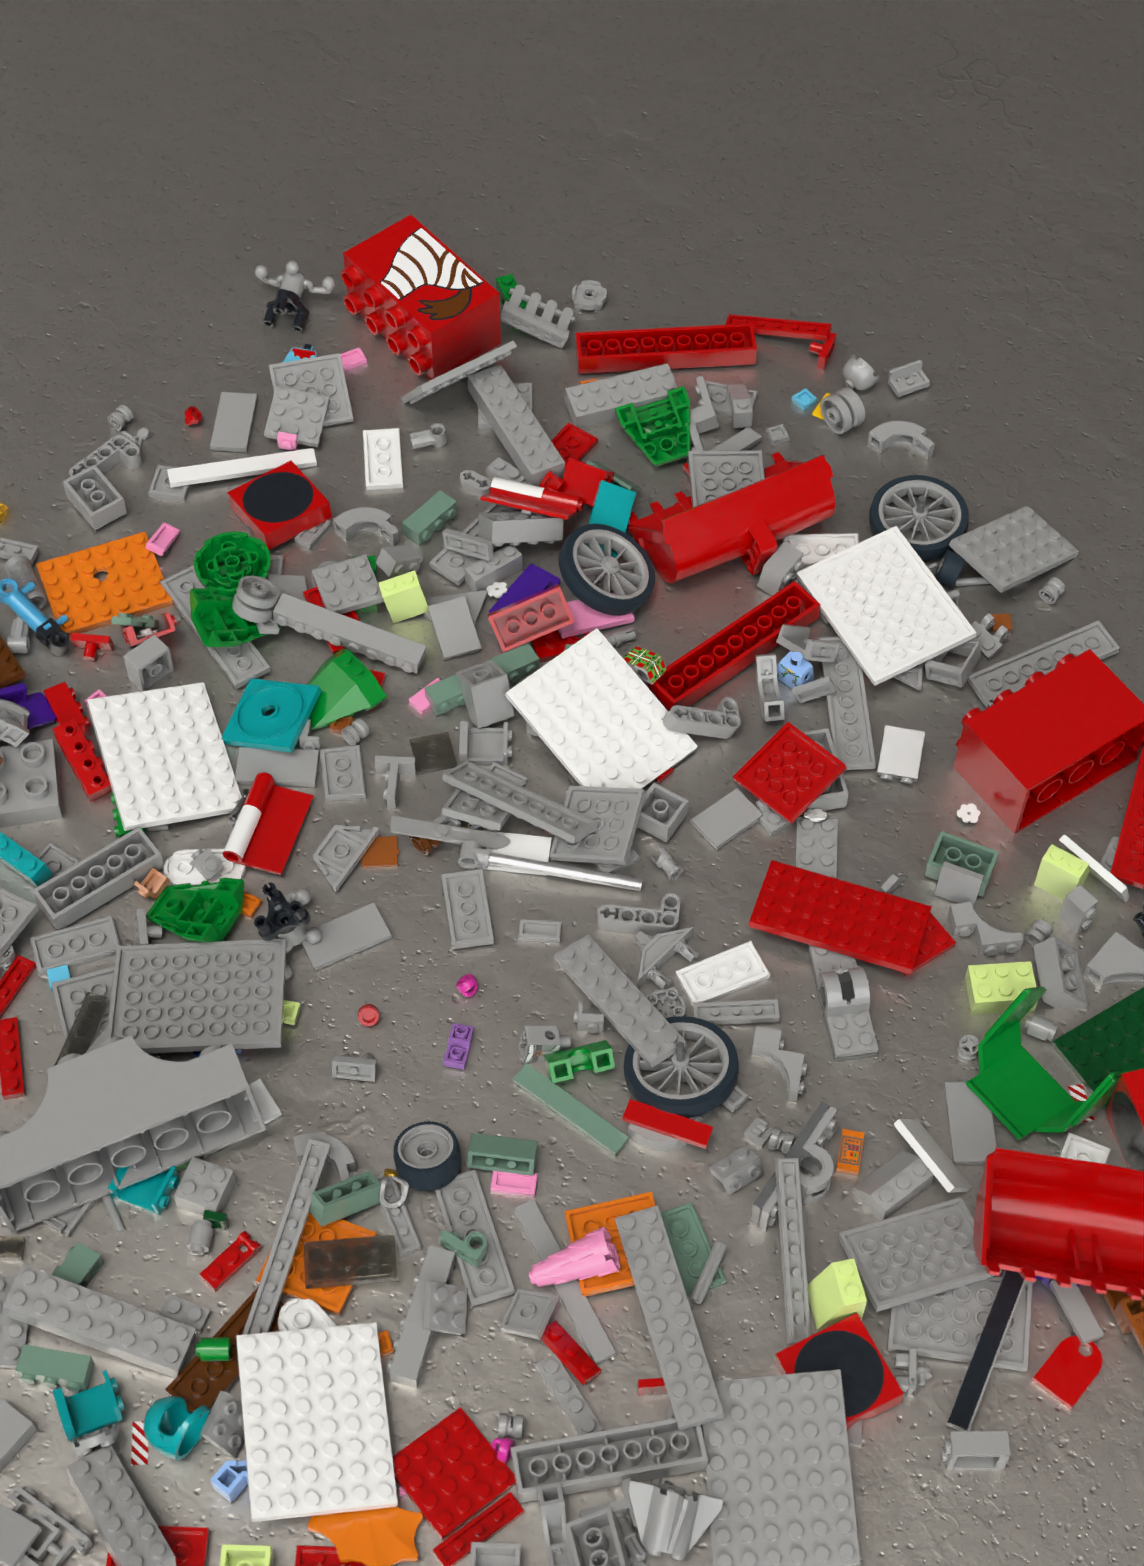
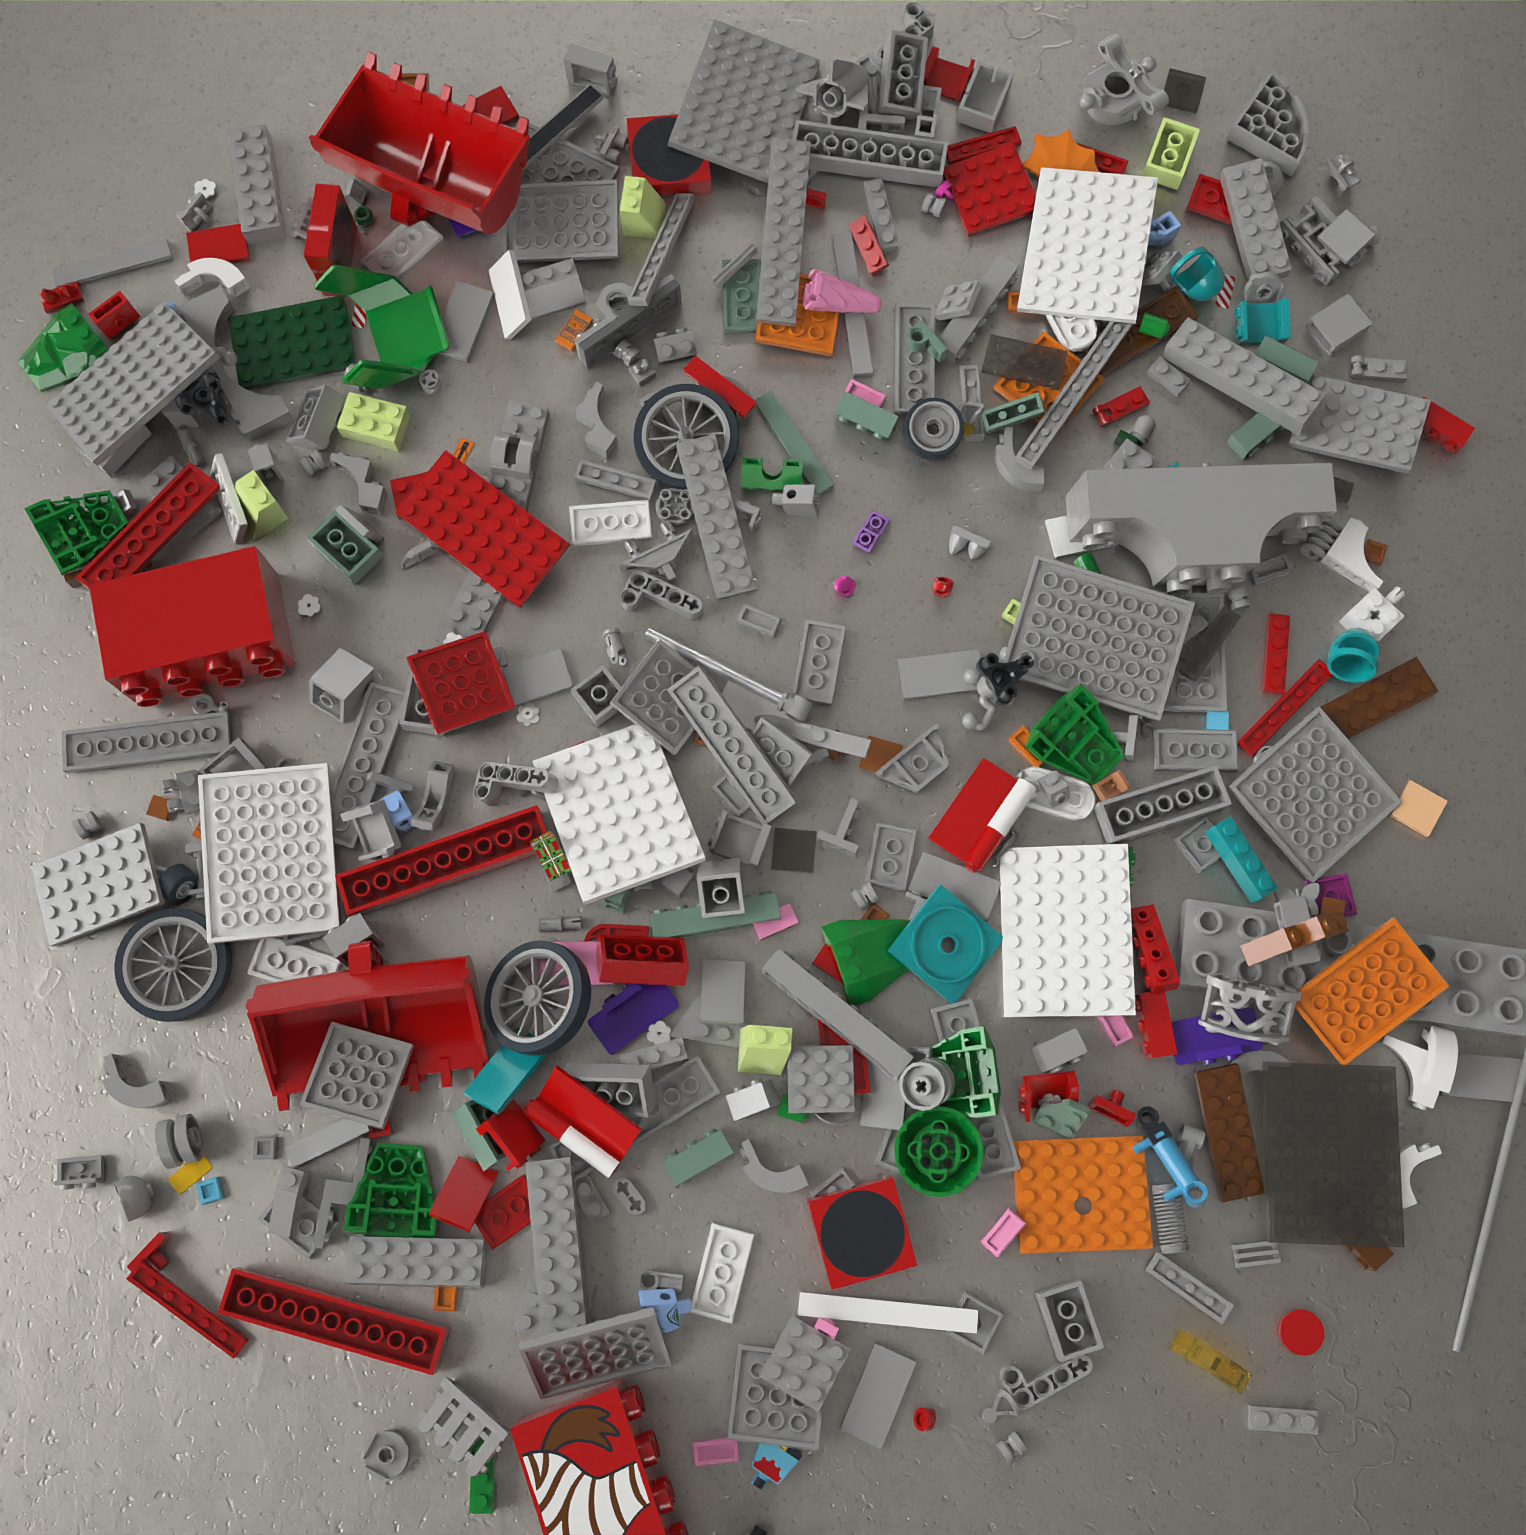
camera: 160 degrees left, 20 degrees up
light grey plate [442,528,494,561] -> none
light grey tile [499,1288,558,1340] -> none
red plate [539,471,565,491] -> none
none -> red tile [429,1156,499,1233]
none -> orange sticker [453,437,475,463]
none -> white plant [516,702,539,726]
none -> light blue torso [638,1288,692,1334]

